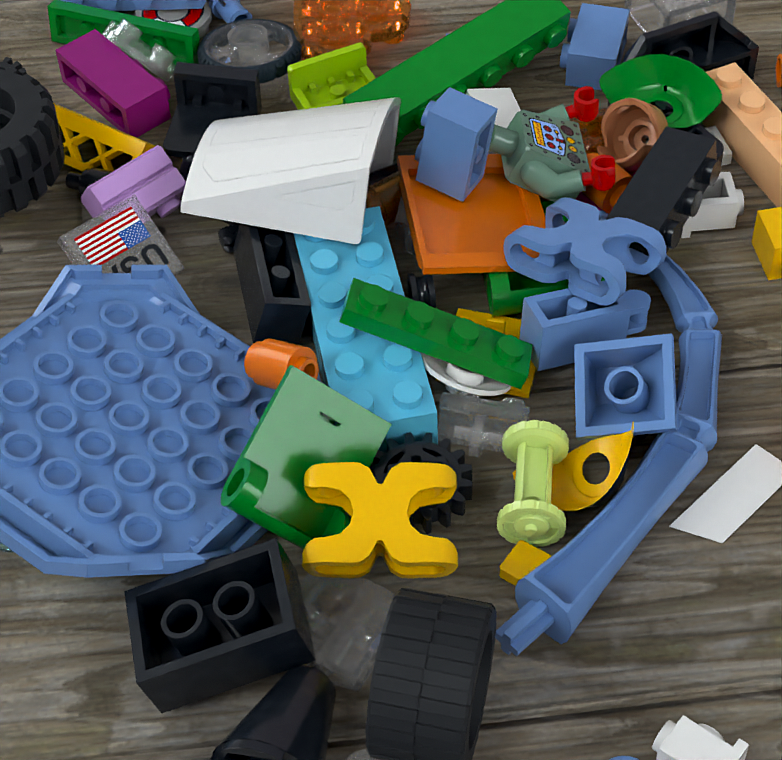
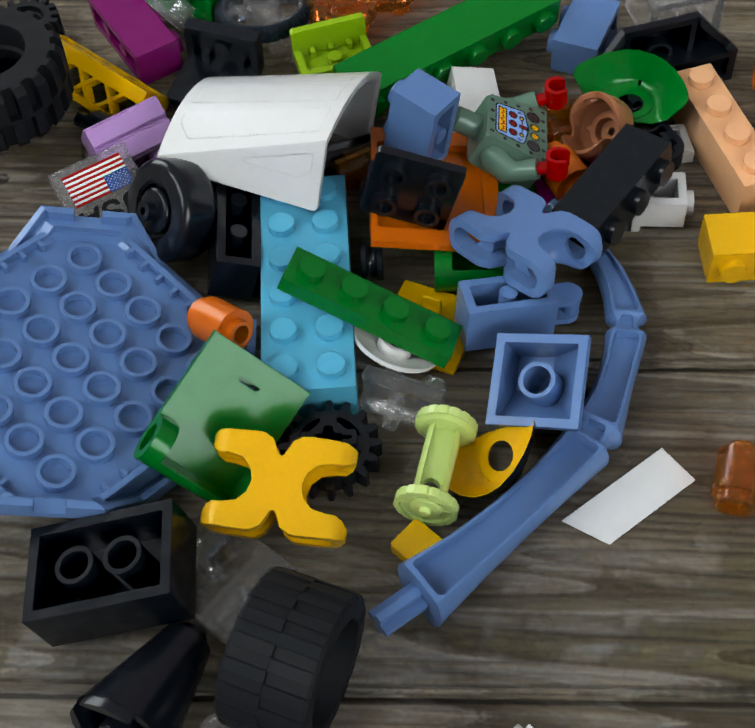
camera: 10 degrees right, 5 degrees up
none -> black wheel [127,158,217,262]
none -> black bracket [359,145,467,230]

